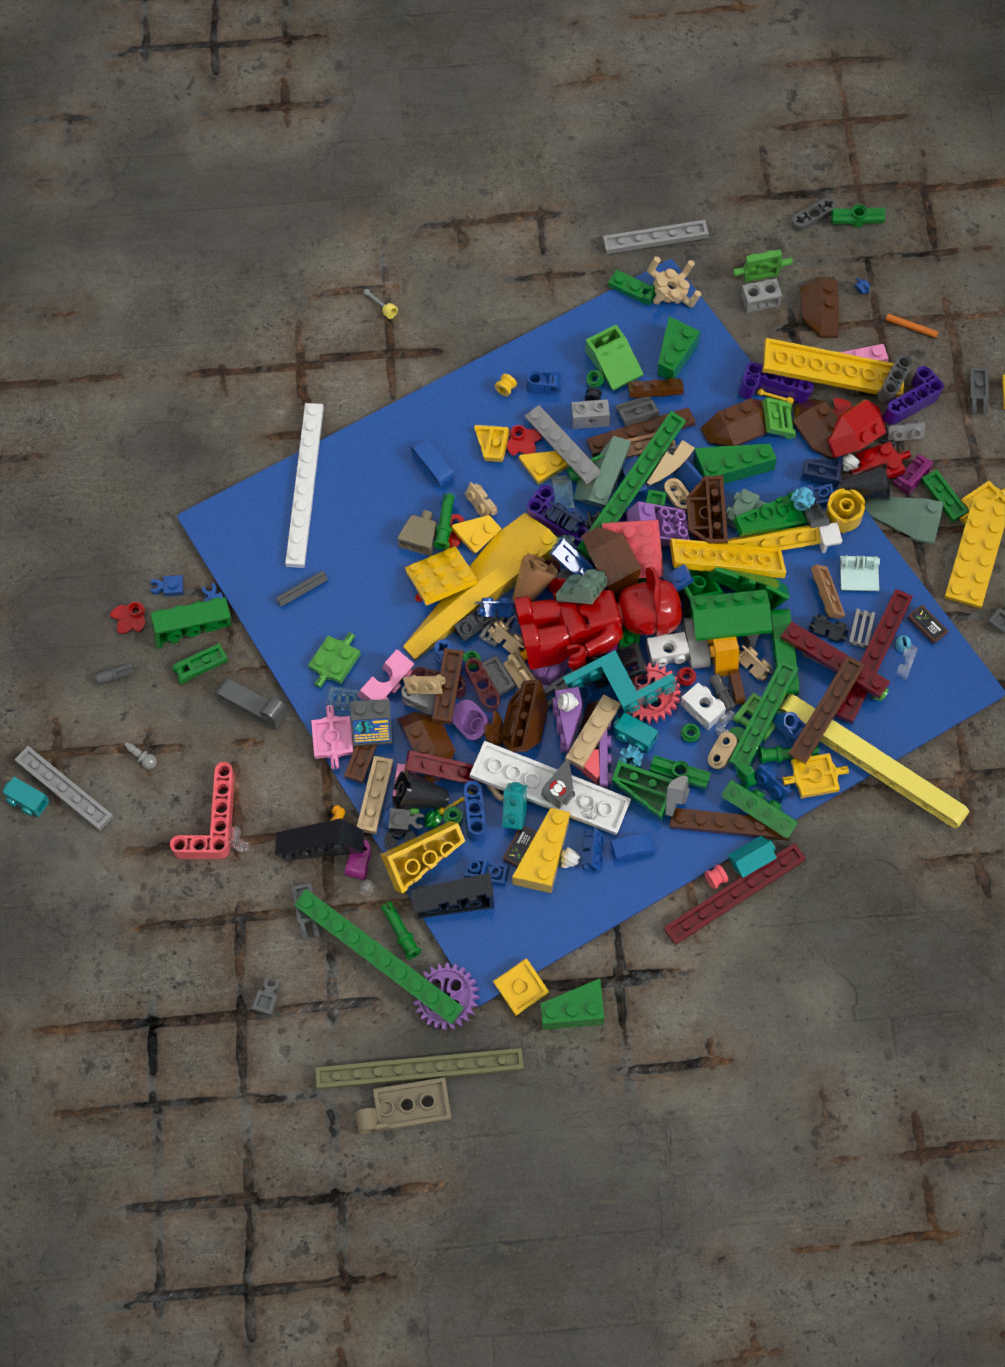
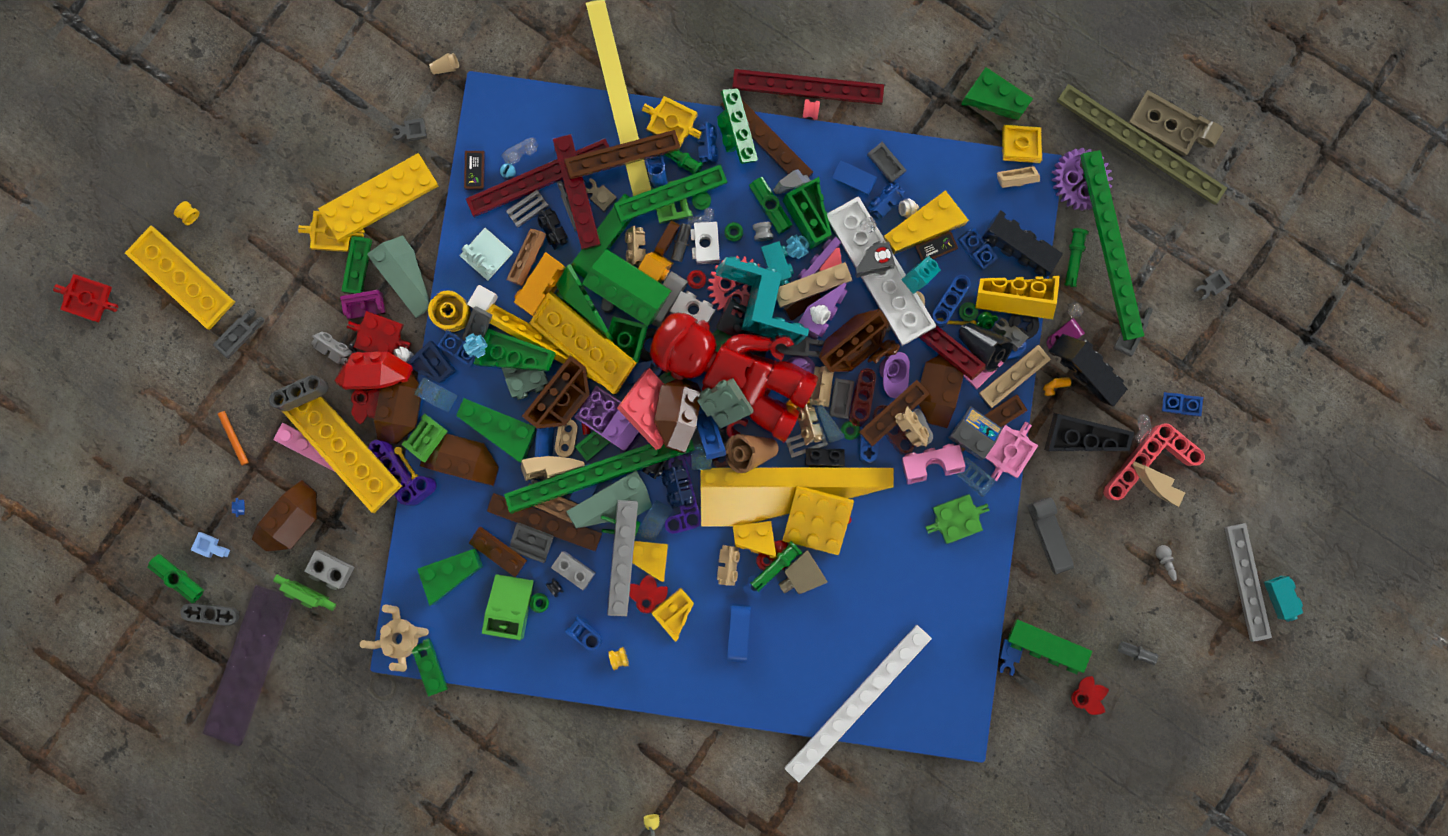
camera: 140 degrees left, 20 degrees up
blue plate [150,575,184,596] -> none
green plate [172,643,228,684] -> none
dark grey axle [276,571,328,606] -> none
blue hinge [475,598,515,618] -> none
light grey plate [603,220,709,254] -> none
blue plate [668,564,694,591] -> none
tan plate [708,732,738,770] -> none
teal brick [728,835,776,878] -> none
green plate [735,760,757,790] -> none
black cone [839,464,890,501] -> none
dark purple beam [883,366,944,425] -> none
none -> light blue plate [191,532,230,558]
none -> clear purple plate [202,585,293,746]
none -> clear light blue slope [414,377,458,413]
none -> light orange wedge [514,252,566,316]
none -> dark tan plate [586,178,617,213]
none -> light grey wheel [753,222,773,242]
none -> clear light blue slope [816,405,845,443]
none -> dark grey plate [867,142,907,183]
none -> tan plate [997,166,1040,188]
none -> black wedge [1044,413,1134,451]
none -> tan slope [1133,461,1185,507]
none -> blue slope [1162,392,1203,417]

